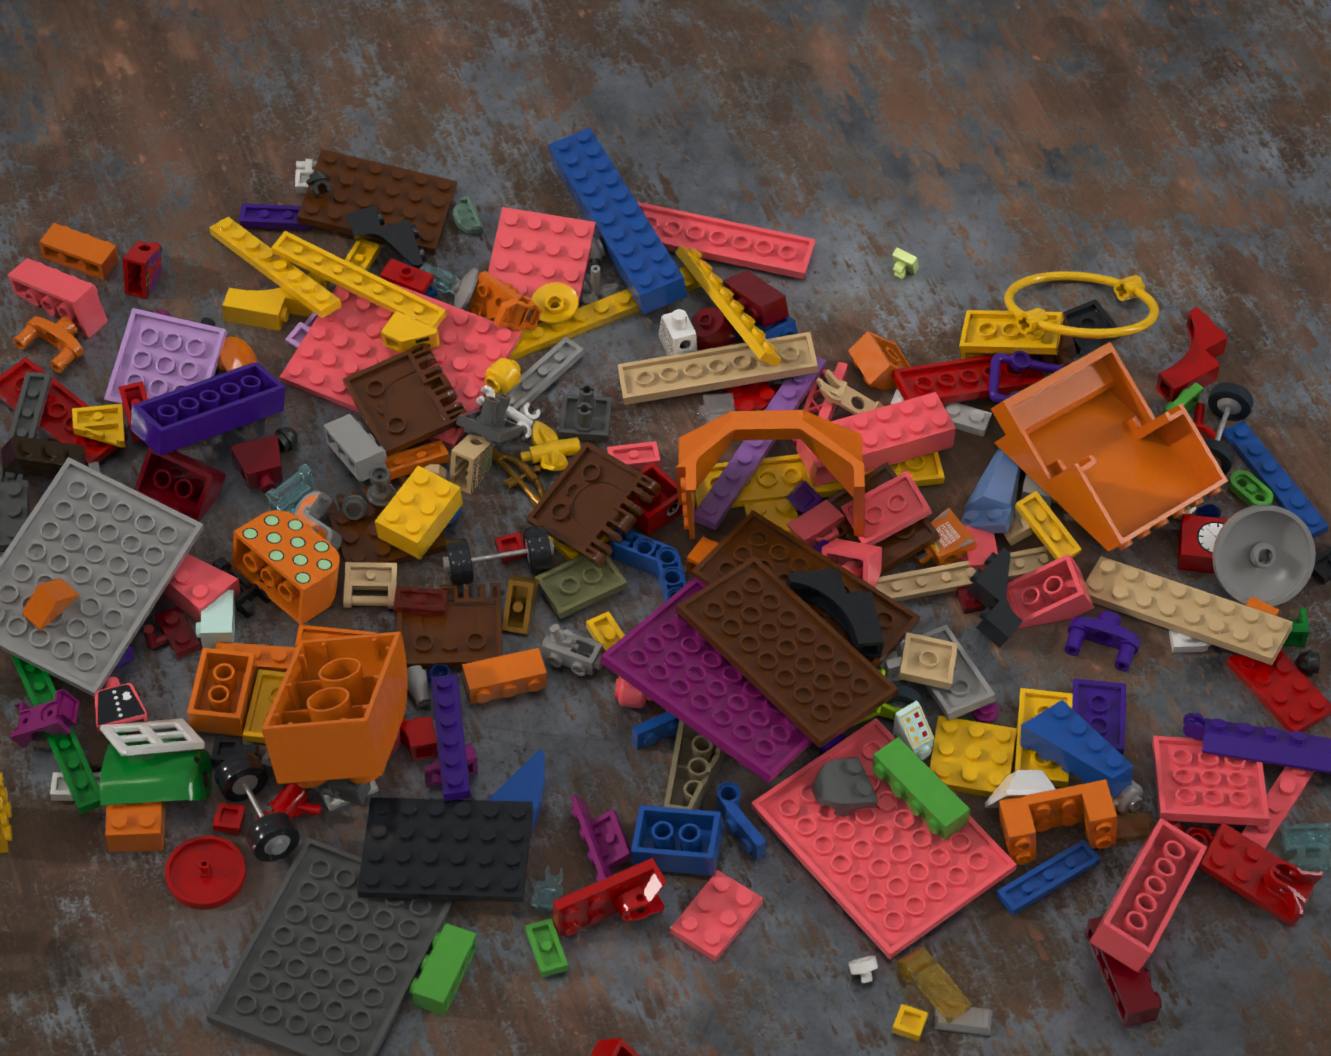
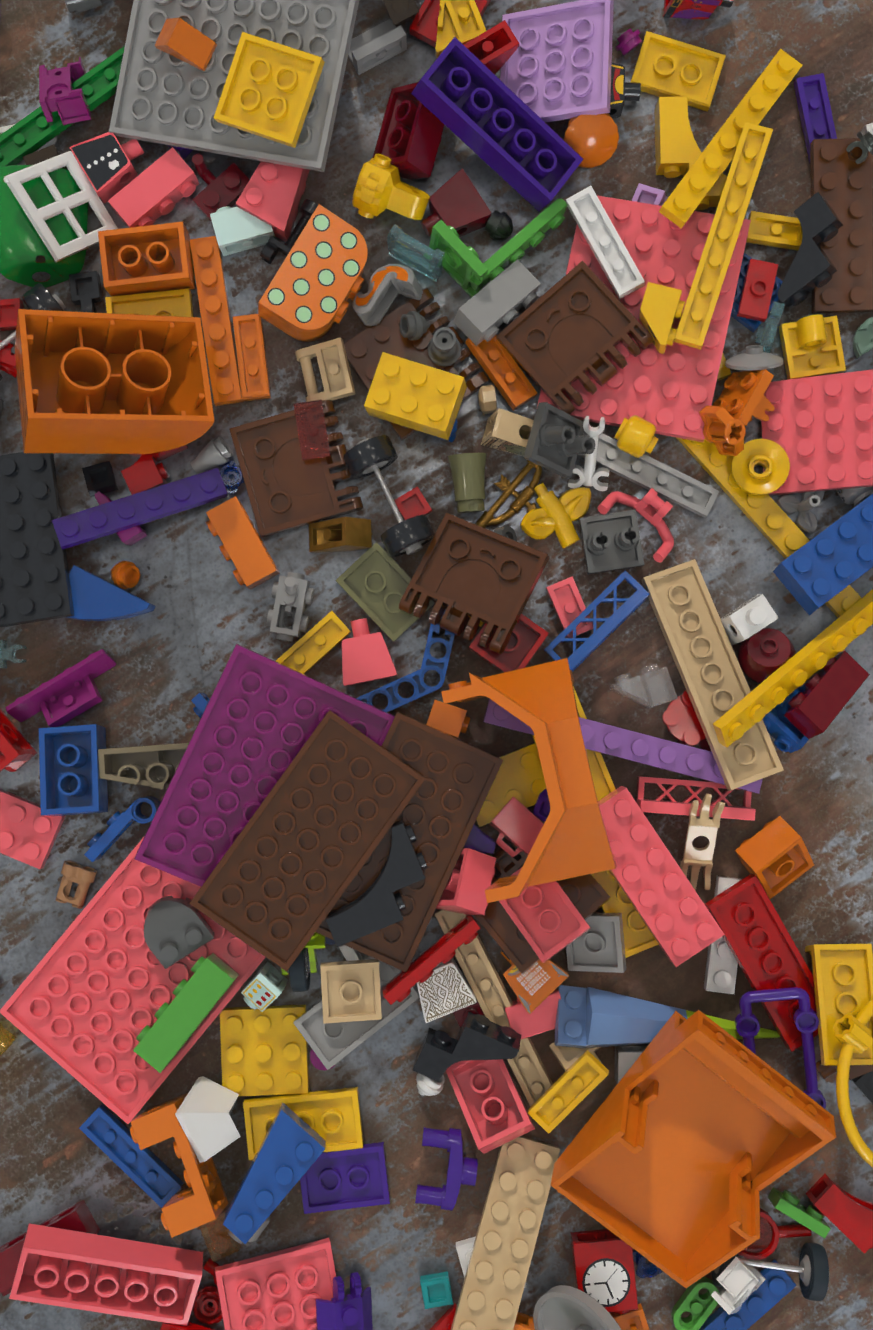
camera: 80 degrees right, 35 degrees up
none -> medium nougat piece [56,861,97,909]
none -> black plate [82,461,118,497]
none -> coral brick [108,147,199,228]
none -> orange plate [111,561,140,589]
none -> yellow plate [213,32,325,148]
none -> coral torso [342,618,398,687]
none -> yellow piece [352,154,430,220]
none -> red plate [382,915,480,1005]
none -> white plate [416,1073,445,1096]
none -> torso [417,950,477,1023]
none -> teal tile [420,1271,453,1309]
none -> bright green bracket [428,198,568,298]
none -> olive plant [447,453,487,513]
none -> blue fence [544,570,649,672]
none -> white plate [566,186,645,299]
none -> light grey plate [566,913,627,973]
none -> coral piece [597,488,674,563]
none -> yellow tile [630,31,726,112]
none -> white piece [711,1257,766,1315]
none -> yellow plate [779,314,846,380]

